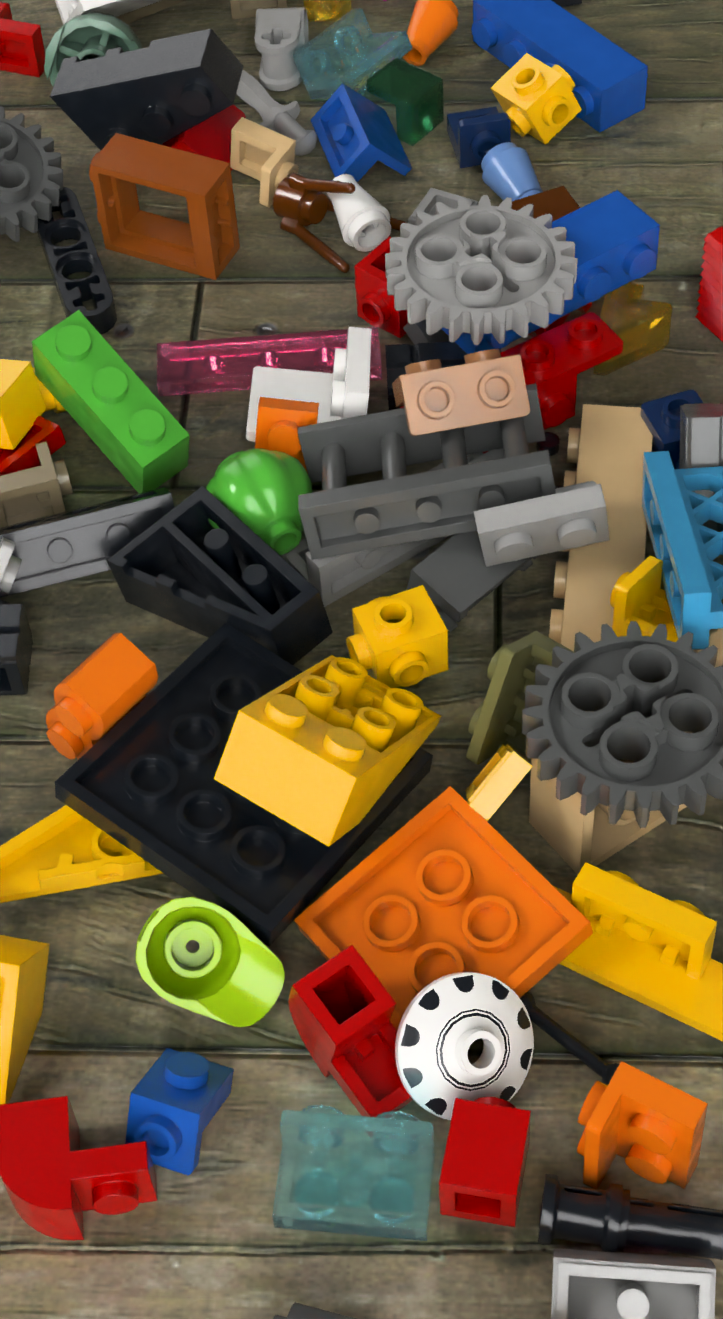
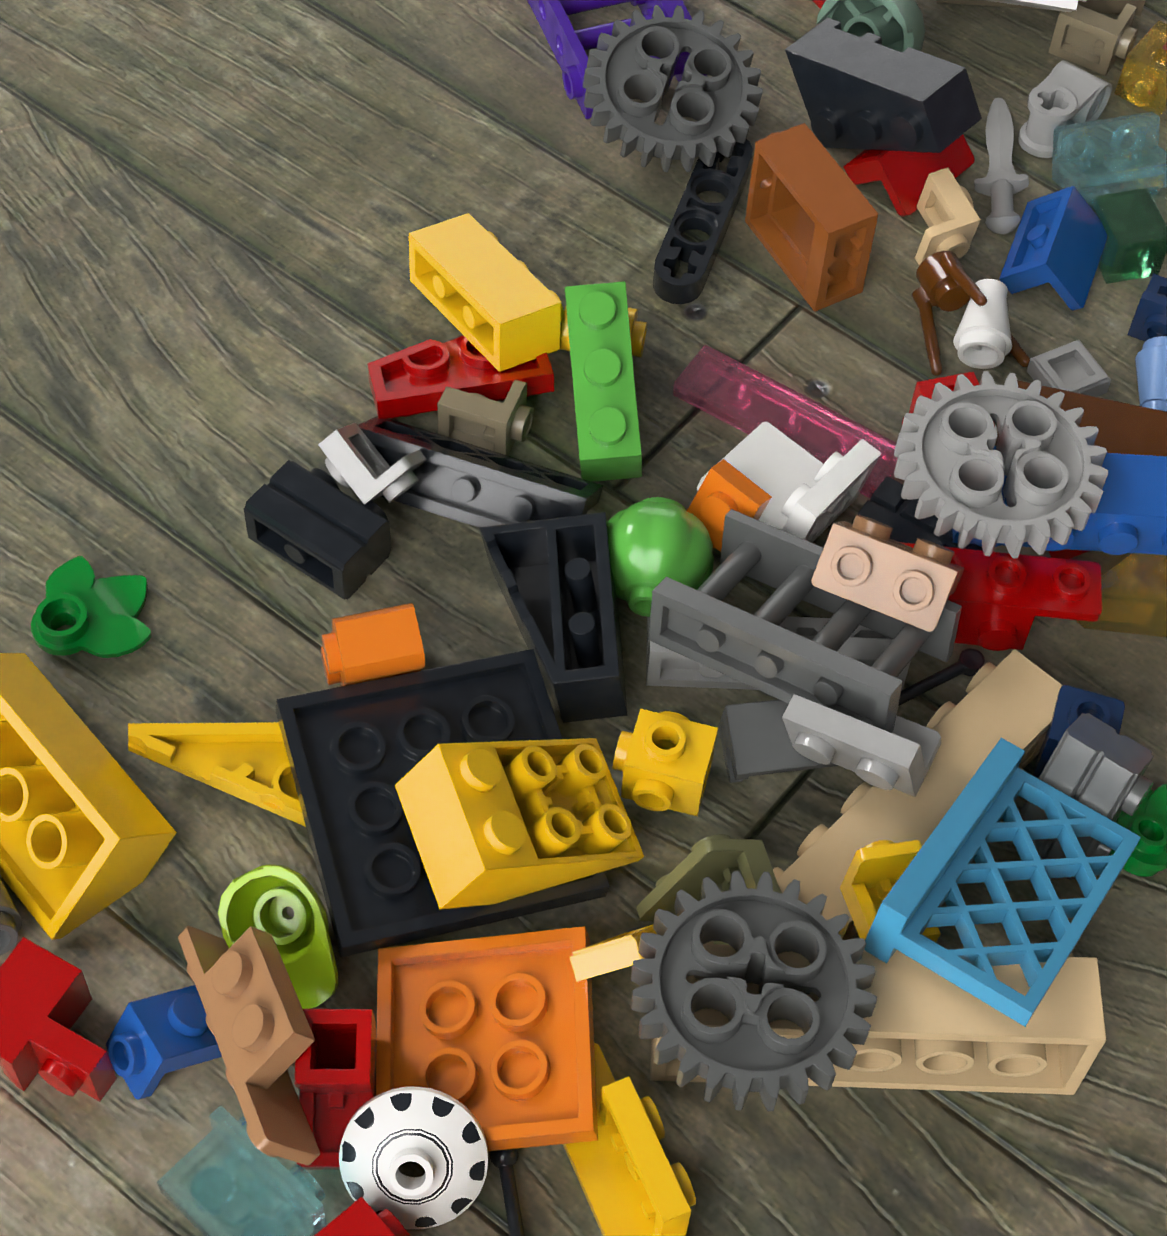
camera: 30 degrees right, 5 degrees up
none -> medium nougat bracket [178,926,320,1165]

